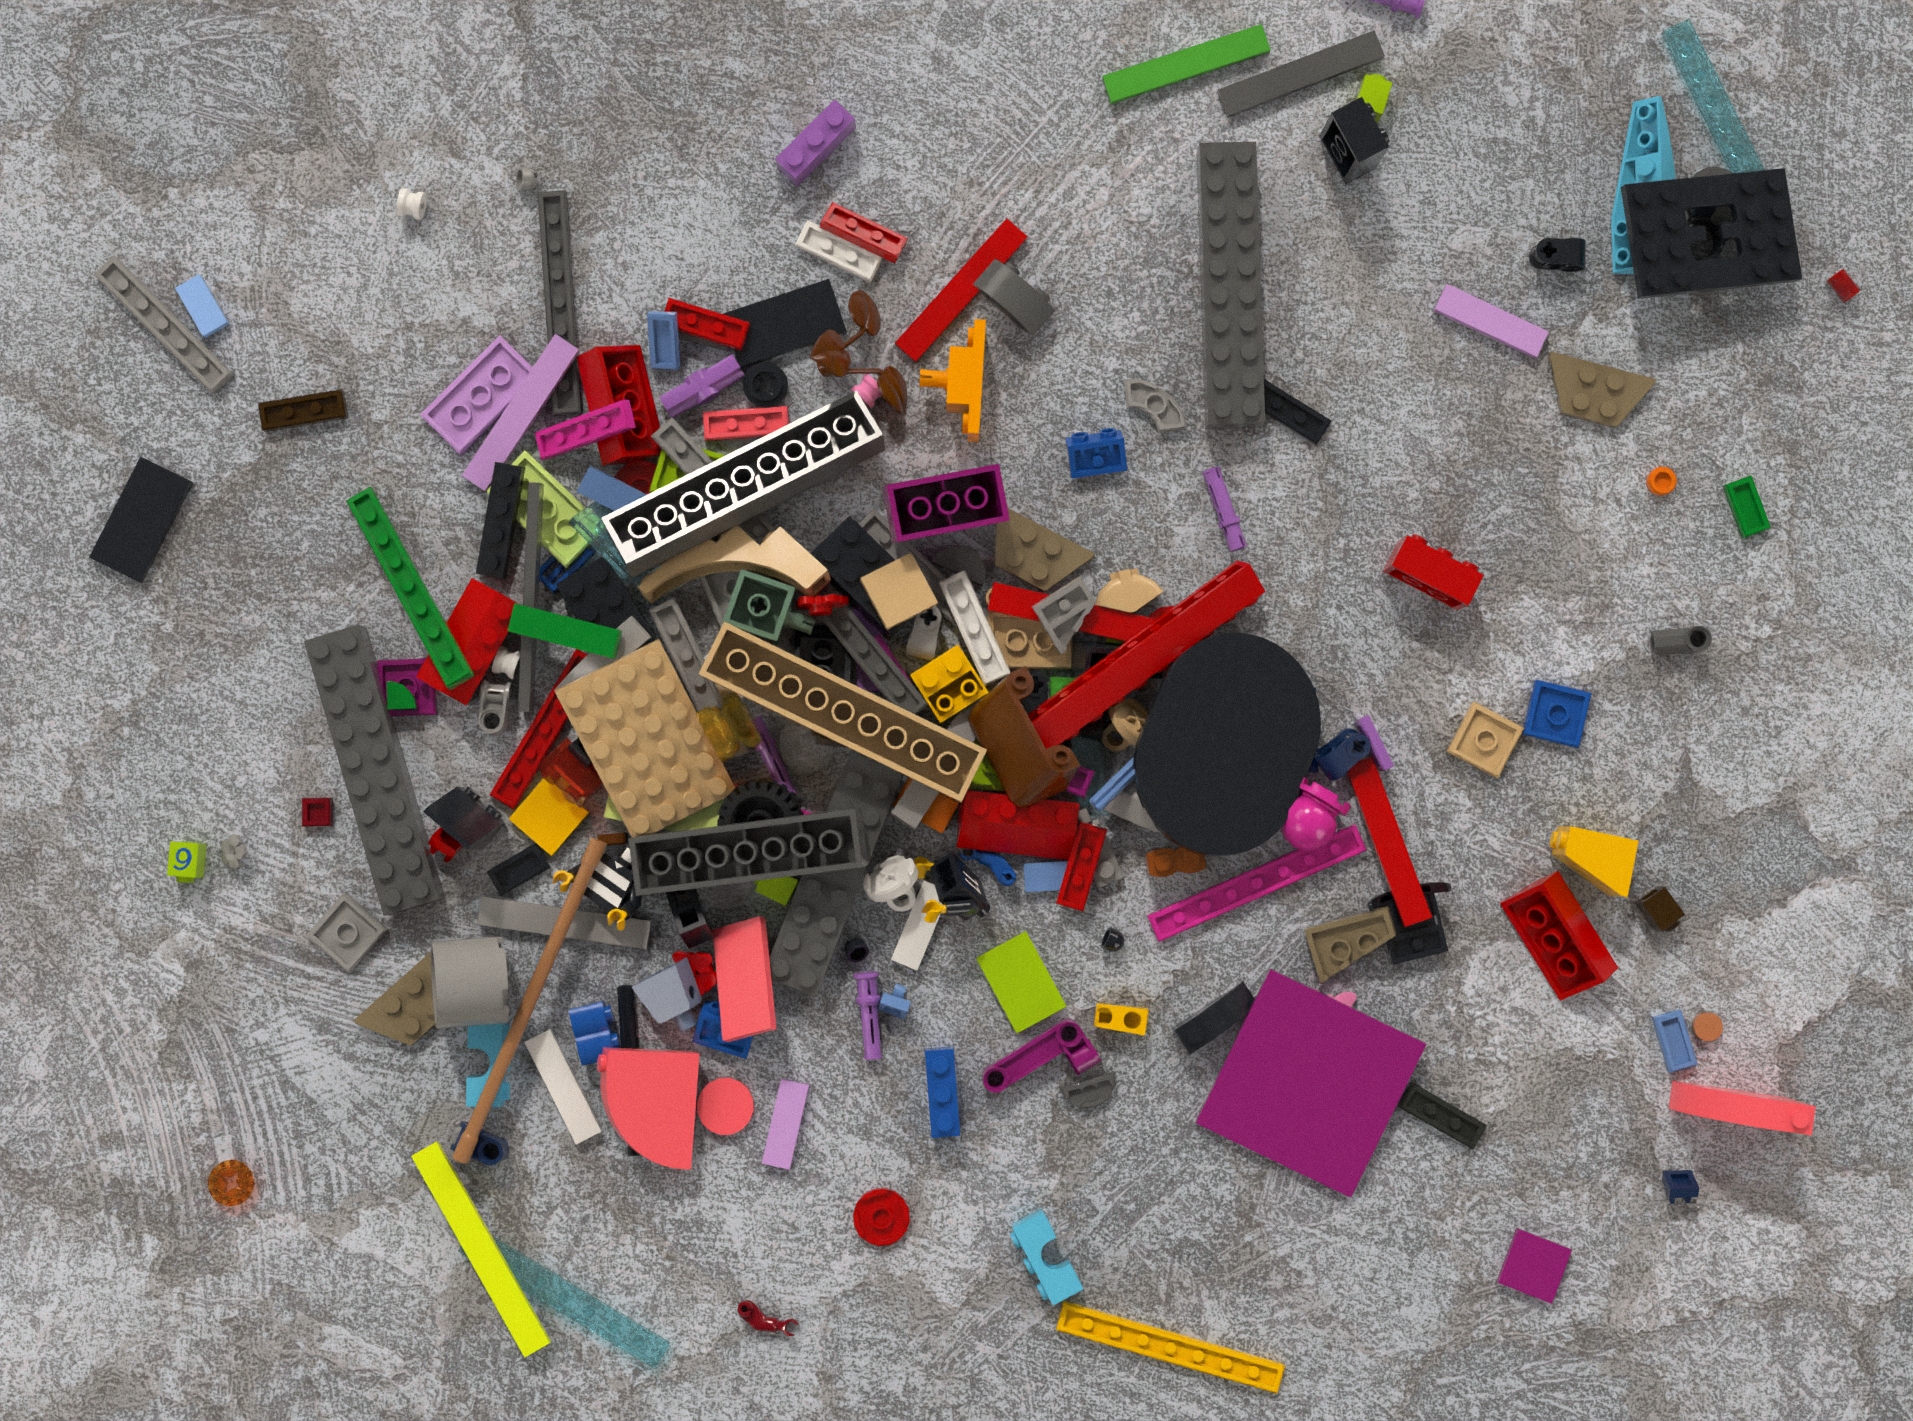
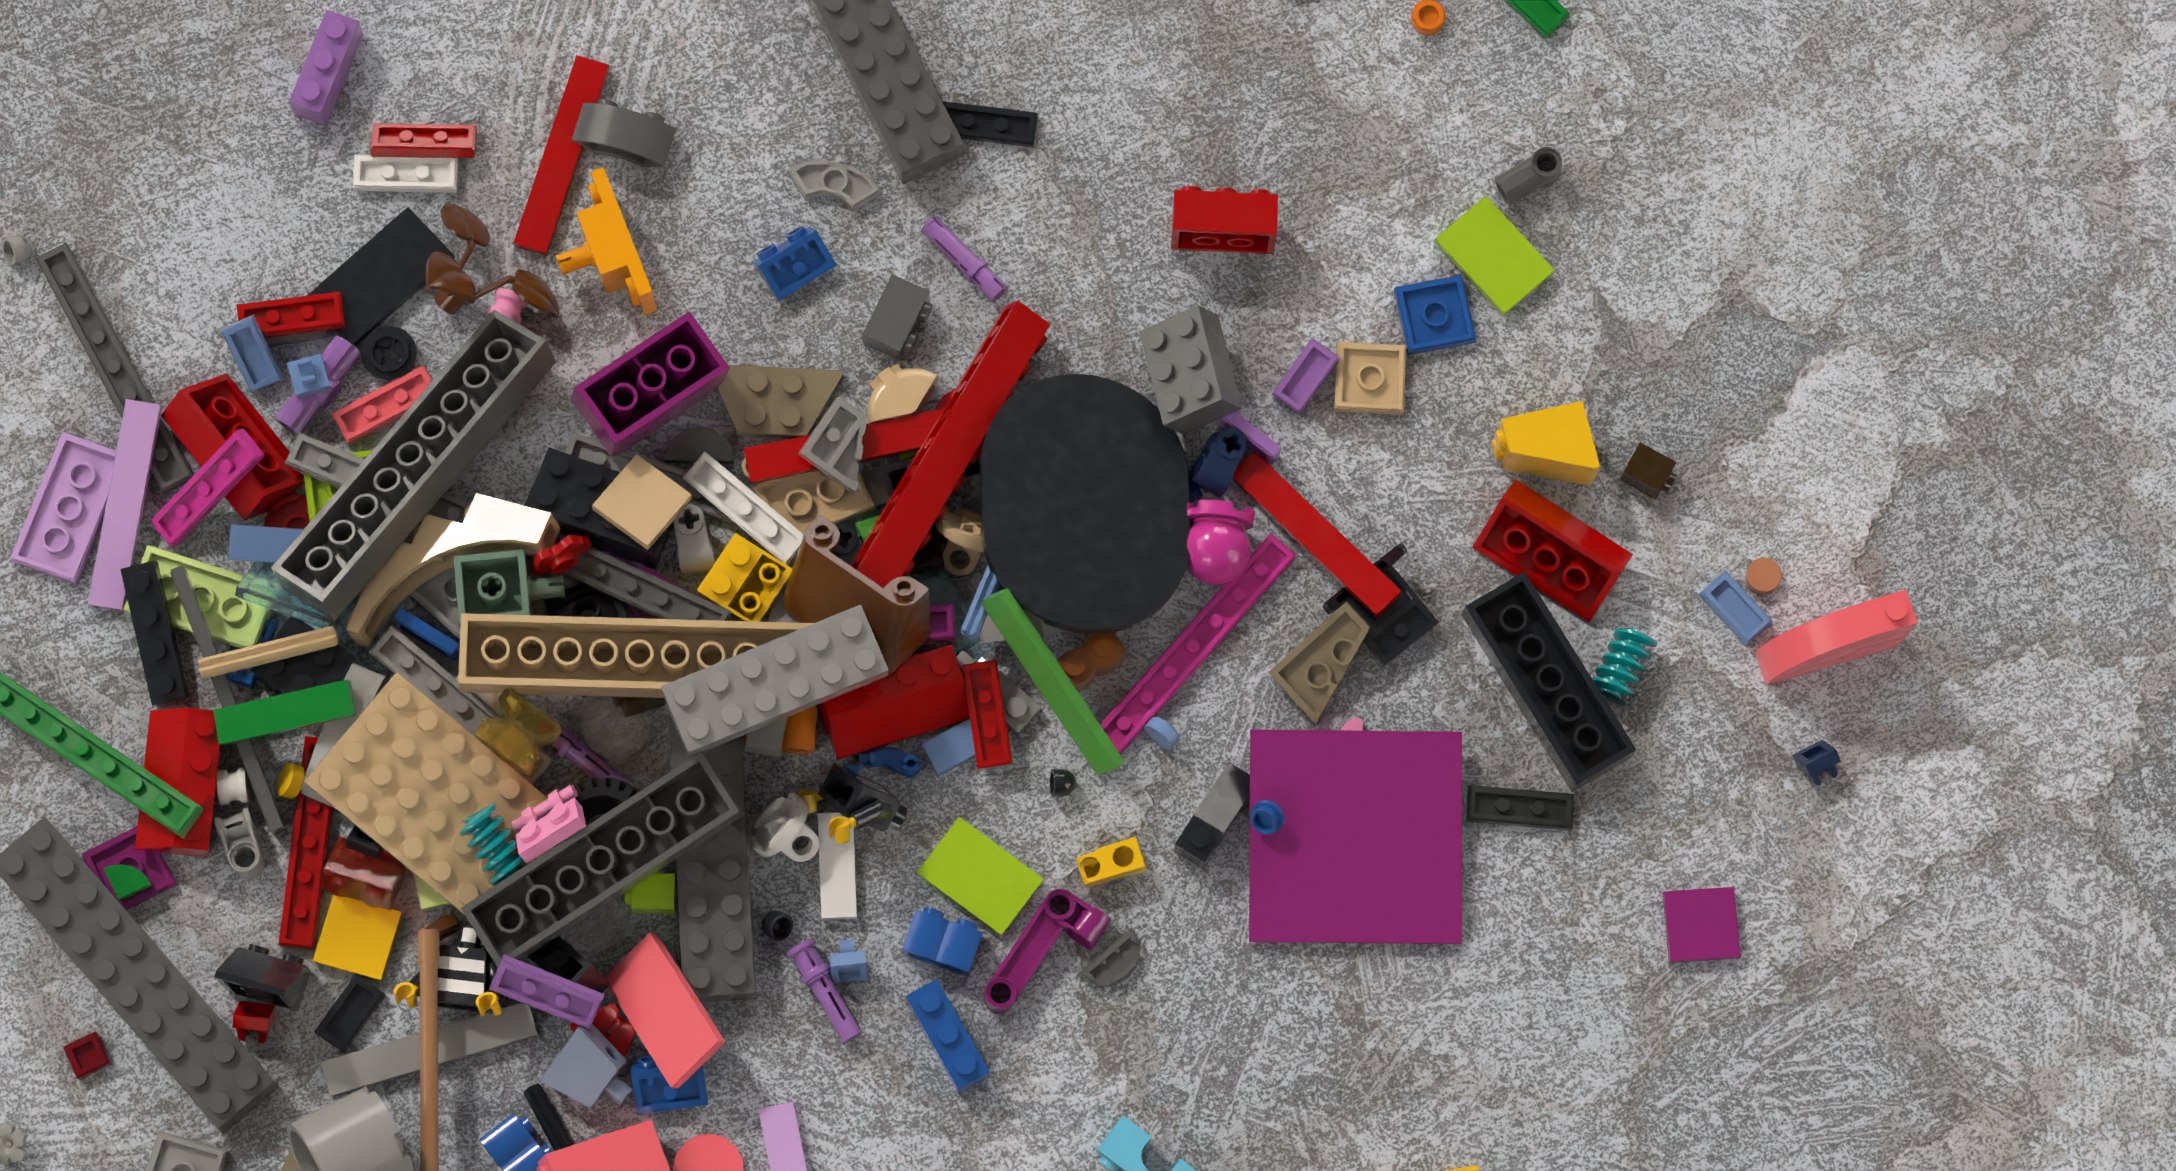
camera: 25 degrees left, 10 degrees down
none -> tan axle [198,626,338,679]
none -> yellow tile [276,762,305,800]
none -> medium blue tile [287,353,331,398]
none -> blue tile [394,607,460,661]
none -> teal piece [459,803,526,885]
none -> medium lavender tile [489,954,604,1029]
none -> bright pink plate [512,784,586,863]
none -> light grey brick [661,604,889,758]
none -> dark grey brick [862,274,933,361]
none -> blue brick [901,907,983,976]
none -> bright green tile [980,588,1124,775]
none -> dark grey brick [1140,305,1242,435]
none -> medium blue tile [1144,717,1180,750]
none -> blue plate [1250,800,1285,835]
none -> medium lavender tile [1272,338,1341,415]
none -> lime tile [1434,196,1555,316]
none -> black brick [1461,571,1637,792]
none -> teal piece [1592,628,1658,706]

